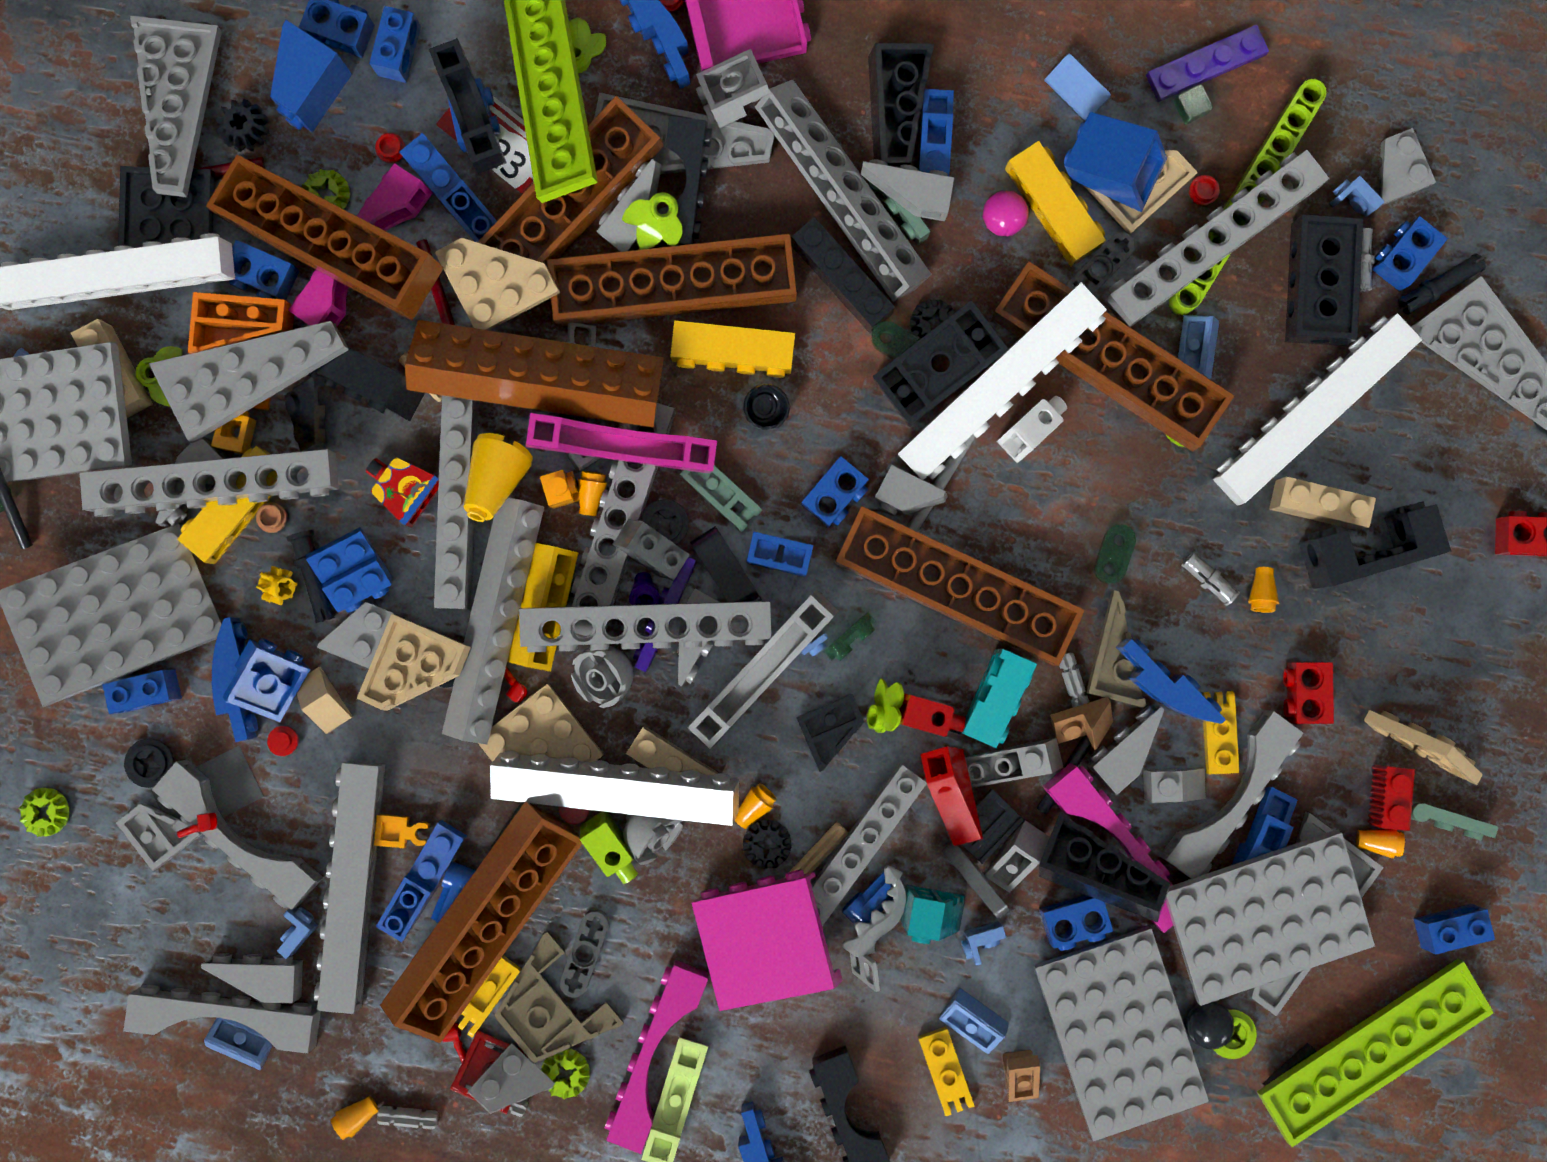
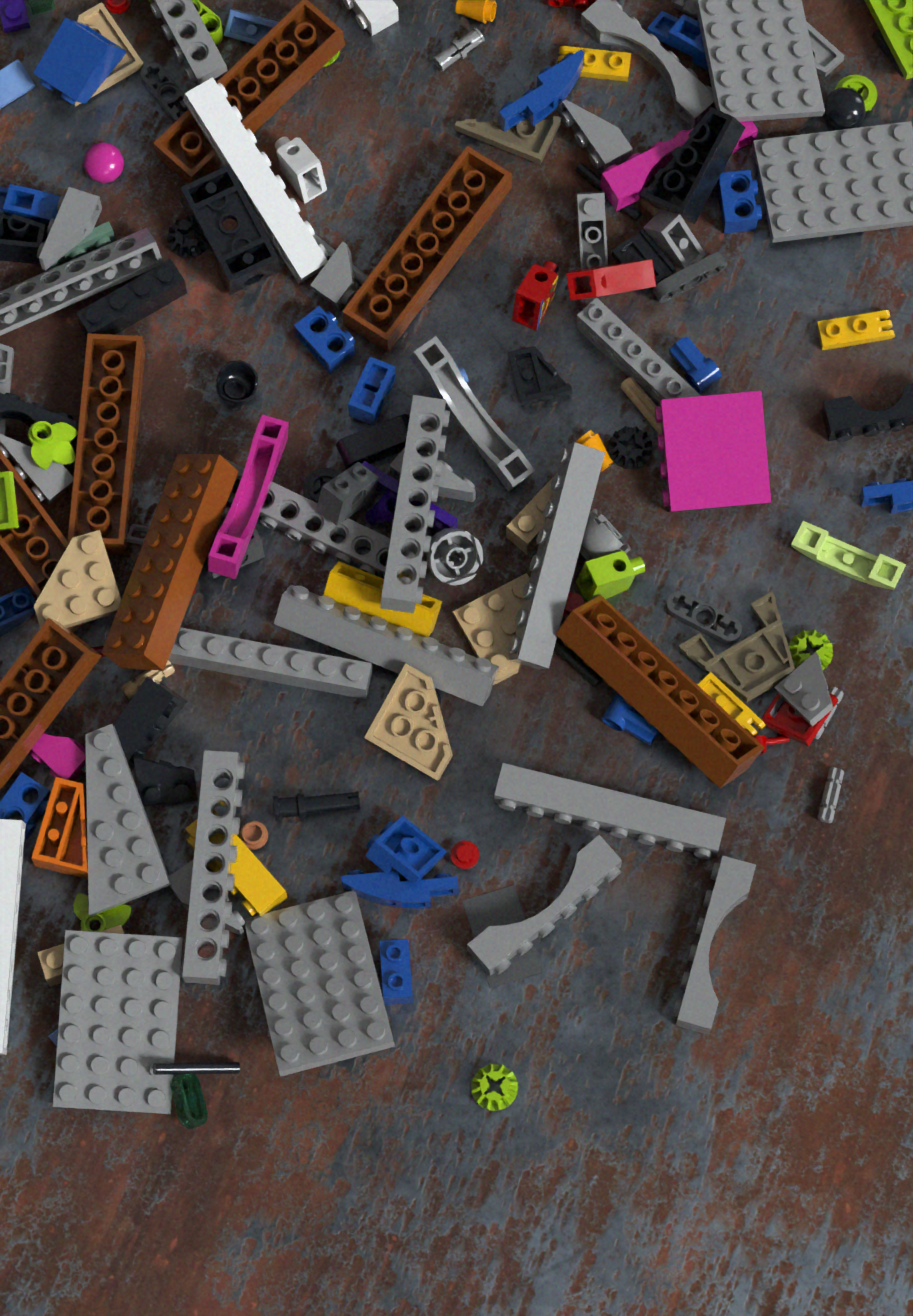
camera: 75 degrees left, 15 degrees down
light grey wing [116,803,202,871] -> none
black gear [124,739,175,788] -> none
red hand [177,812,217,838] -> none
light grey slope [201,953,303,1003] -> none
medium blue slope [204,1018,272,1070] -> none
light orange brick [211,411,257,455] -> none
yellow gear [256,566,297,605] -> none
medium blue bracket [277,907,318,959] -> none
tan slope [297,667,353,734] -> none
blue plate [306,527,392,613] -> none
light grey wing [317,602,397,669] -> none
light orange cone [330,1095,379,1140] -> none
torso [366,457,439,528] -> none
light orange plate [374,814,430,848] -> none
blue slope [376,820,467,942] -> none
yellow cone [463,433,533,522] -> none
red hand [504,666,528,703] -> none
light orange brick [540,470,579,509] -> none
light orange cone [578,471,608,516] -> none
dark pink arch [604,960,709,1154] -> none
yellow brick [670,320,795,378] -> none
sand green plate [680,465,762,532] -> none
clear green plate [823,612,876,661] -> none
light grey piece [842,865,906,992] -> none
lime plate [867,678,904,733] -> none
clear green plate [871,321,920,360] -> none
teal wedge [900,884,966,944] -> none
medium blue slope [939,989,1009,1054] -> none
medium blue bracket [961,921,1006,966] -> none
teal wedge [962,649,1037,748] -> none
medium nougat slope [1002,1050,1040,1102] -> none
yellow brick [1005,141,1106,267] -> none
medium nougat slope [1050,697,1113,750] -> none
light grey axle [1060,653,1089,708] -> none
clear green plate [1094,524,1136,584] -> none
light grey slope [1143,768,1206,803] -> none

